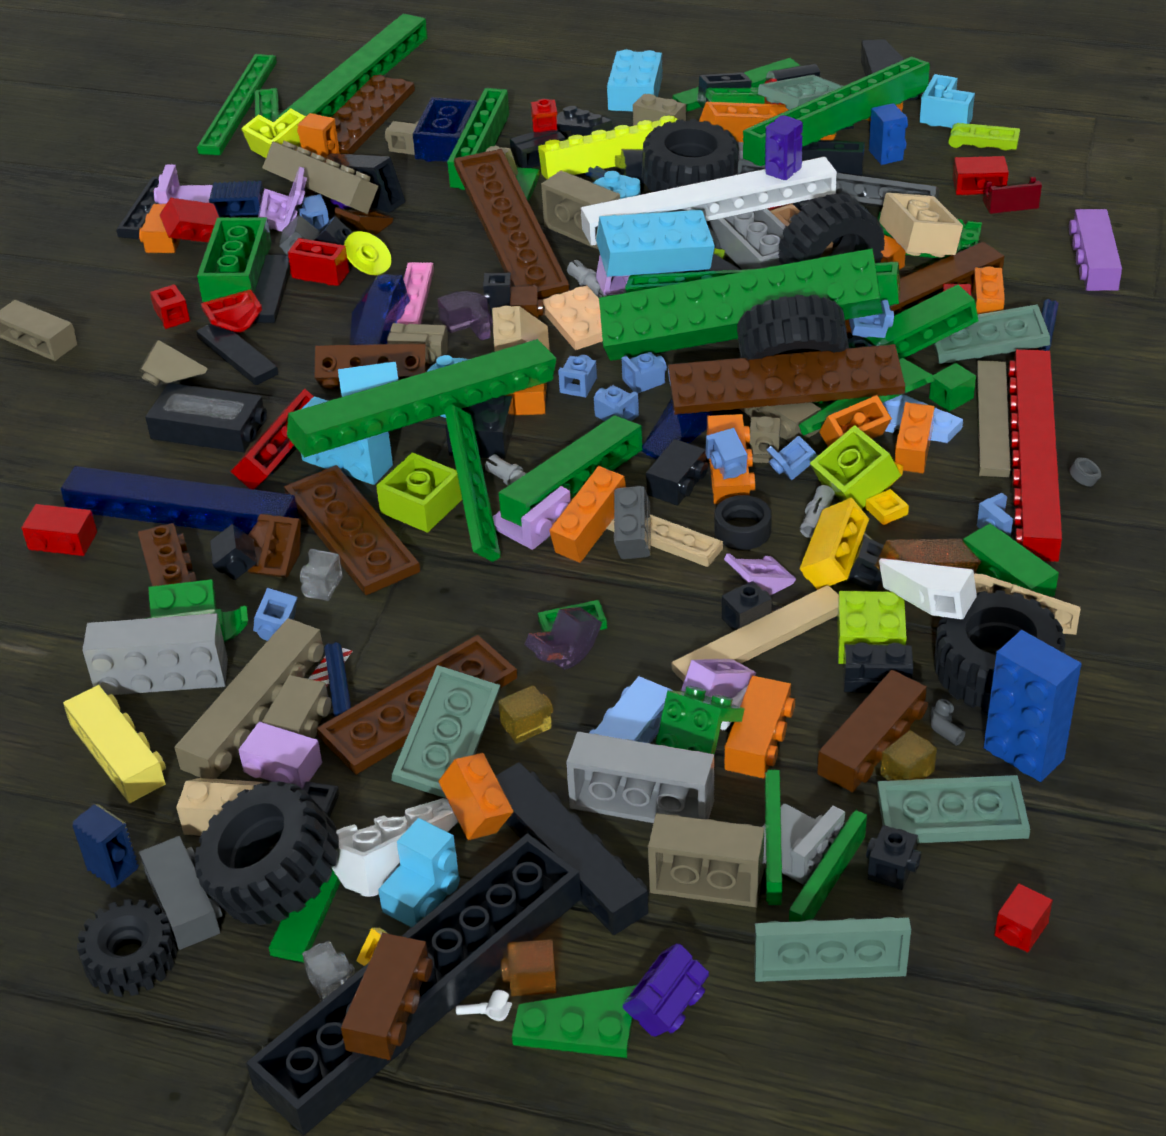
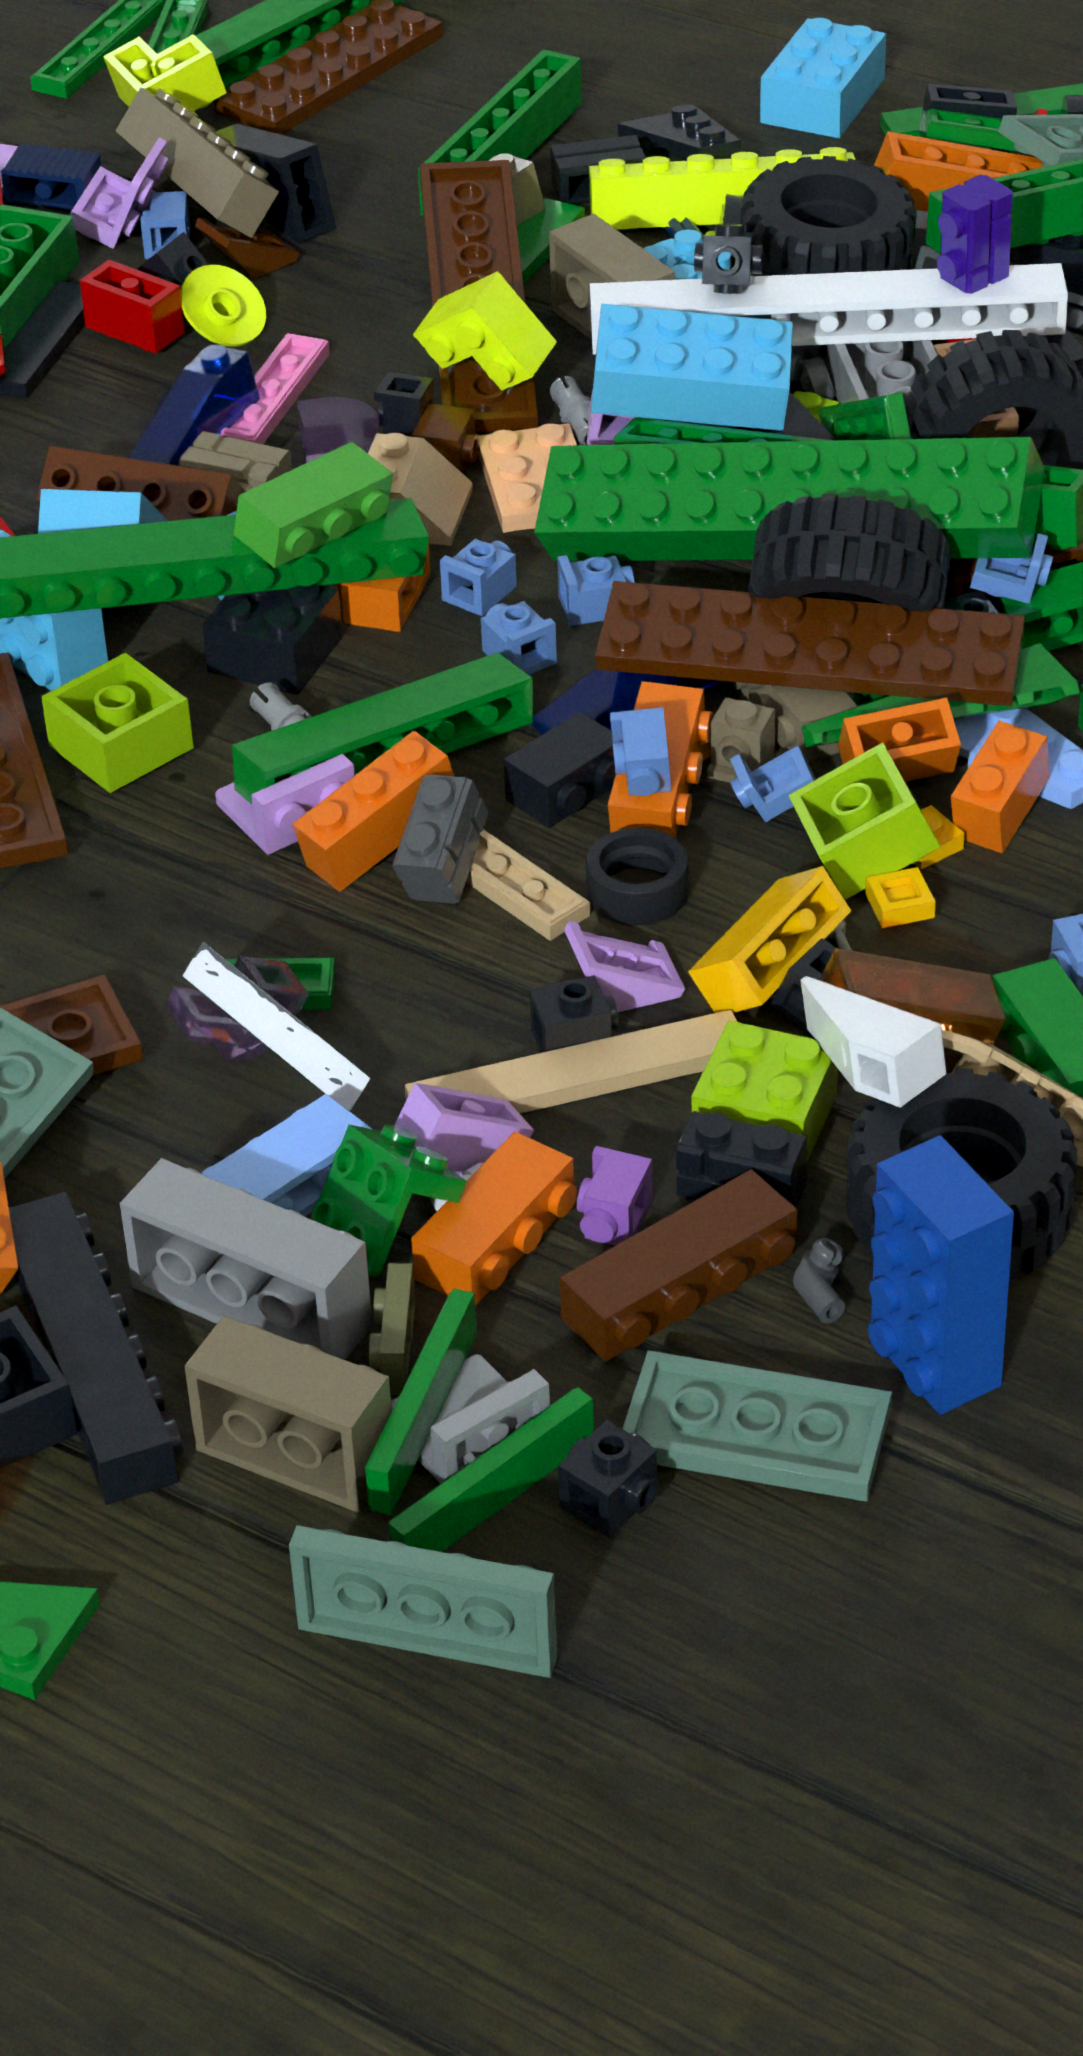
camera: 15 degrees right, 0 degrees up
dark grey brick [279,215,318,255] -> none
orange brick [297,113,340,158] -> none
dark tan brick [385,121,424,155] -> none
clear blue brick [413,97,477,162] -> none
green tile [444,404,501,562] -> none
clear yellow brick [498,685,553,744] -> none
red bracket [531,99,558,132] -> none
dark purple brick [623,943,709,1037] -> none
dark tan brick [633,94,686,126] -> none
light grey pin [800,485,835,538] -> none
clear yellow brick [881,730,937,781] -> none
red brick [995,884,1053,953] -> none
none -> white sticker [183,942,371,1112]
none -> bright green brick [234,442,393,568]
none -> olive plate [369,1263,416,1395]
none -> neon yellow brick [413,271,557,391]
none -> medium lavender brick [577,1146,653,1246]
none -> black brick [694,224,763,294]
none -> green tile [818,392,911,440]

